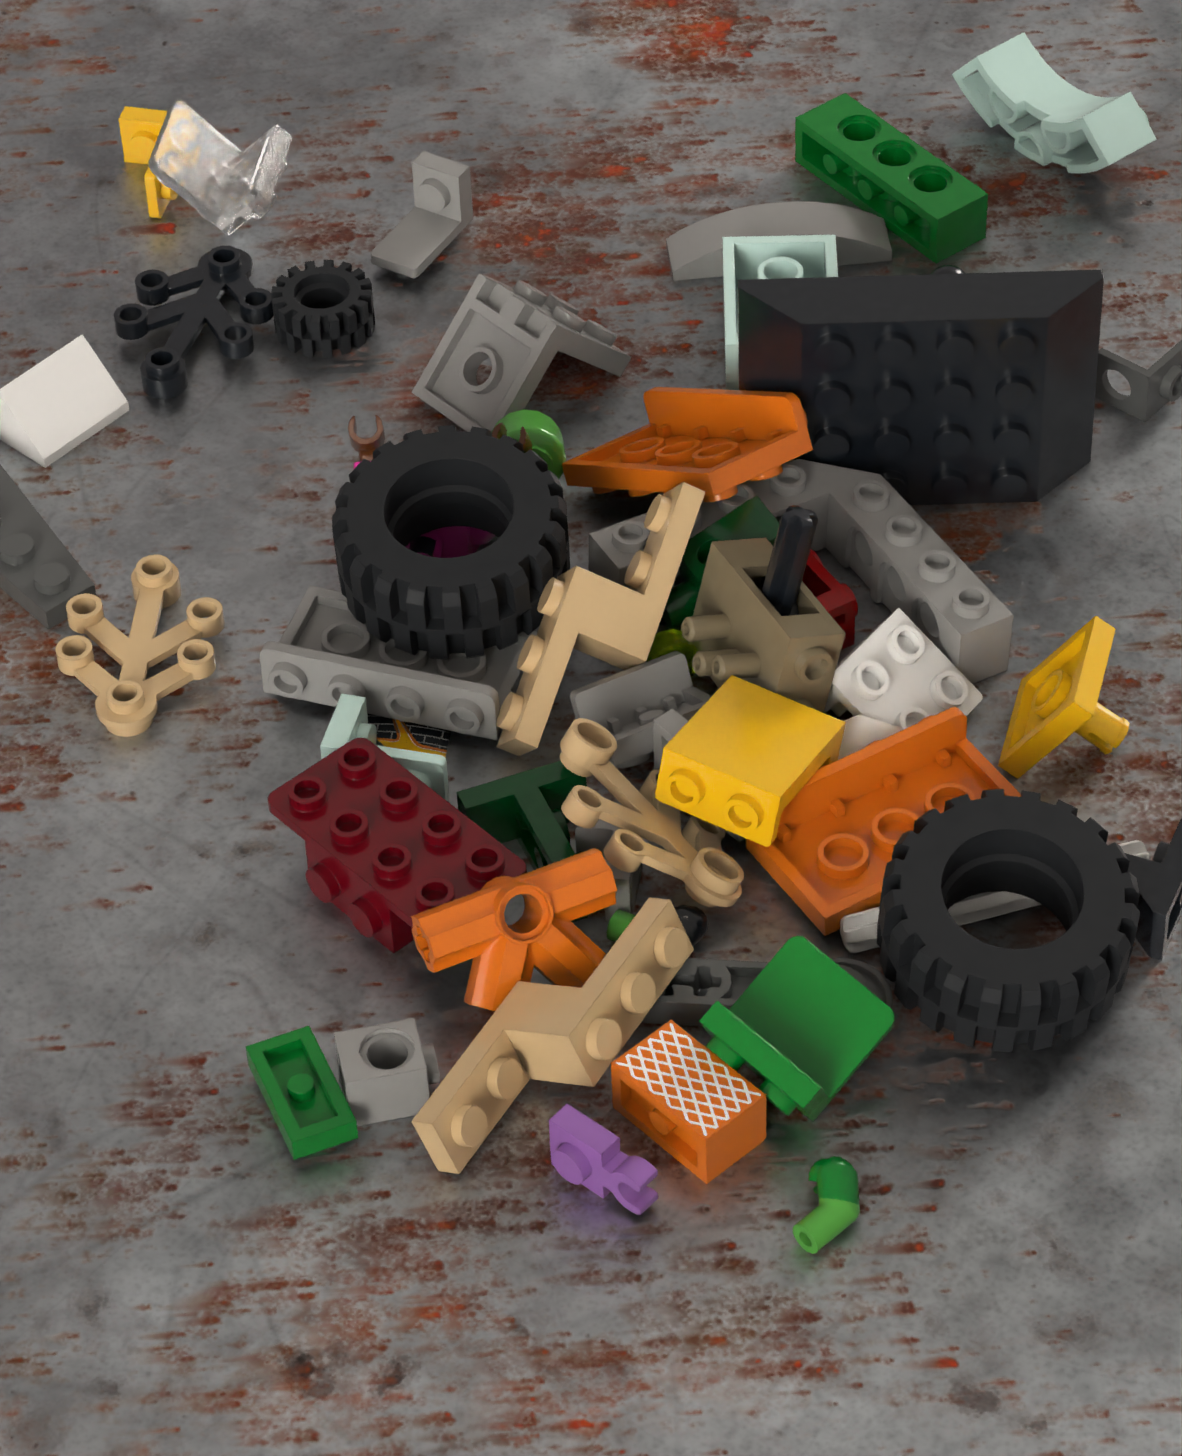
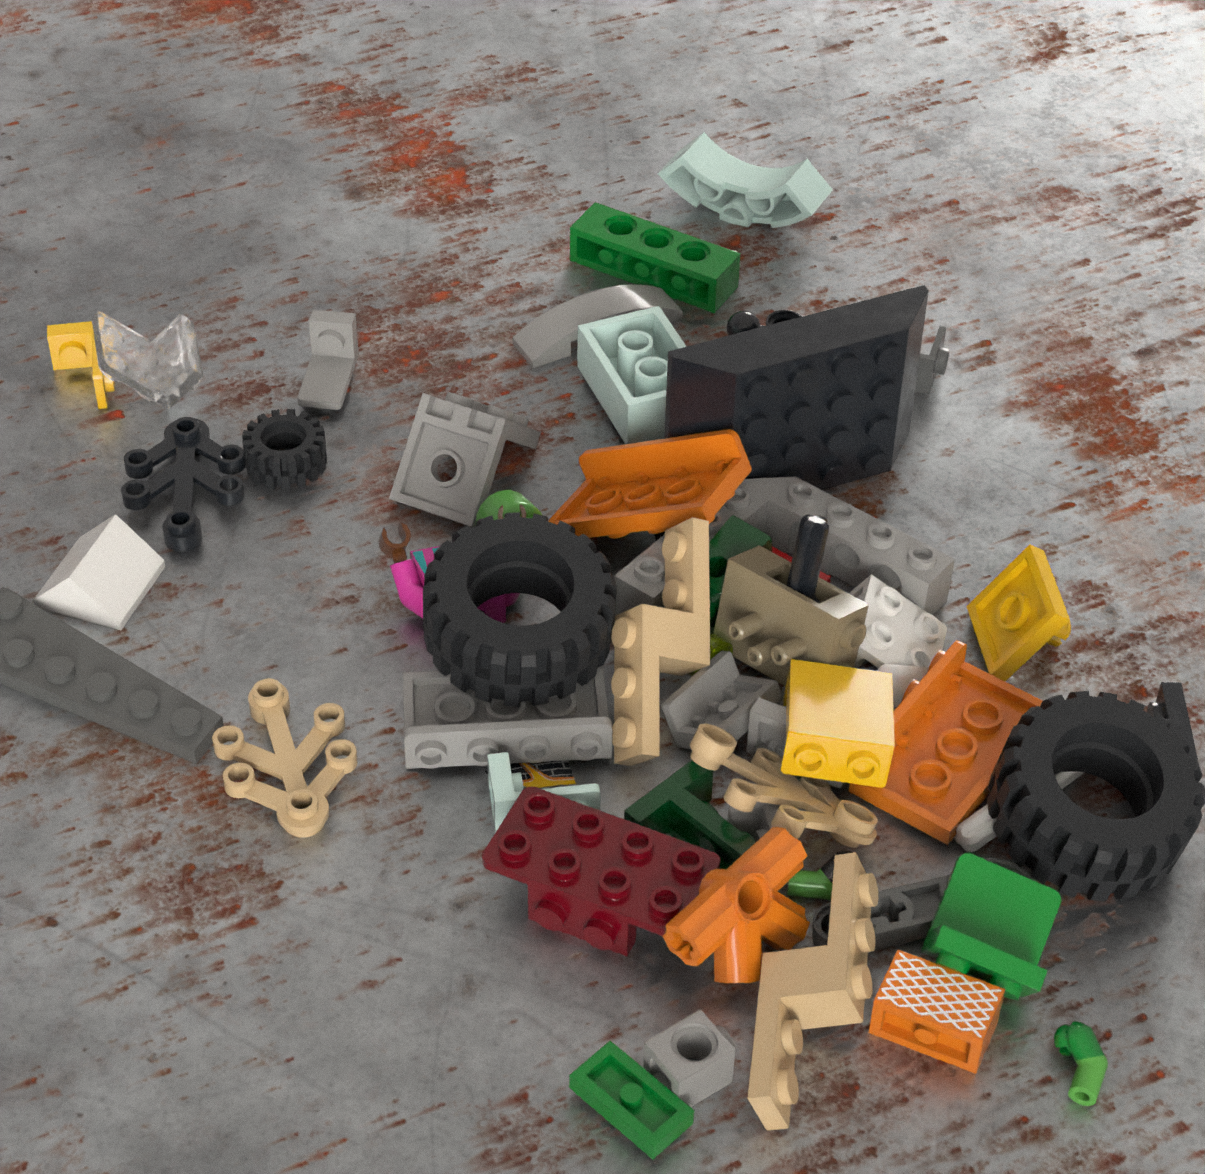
camera: 25 degrees left, 0 degrees up
medium lavender plate [549,1104,658,1215] -> none

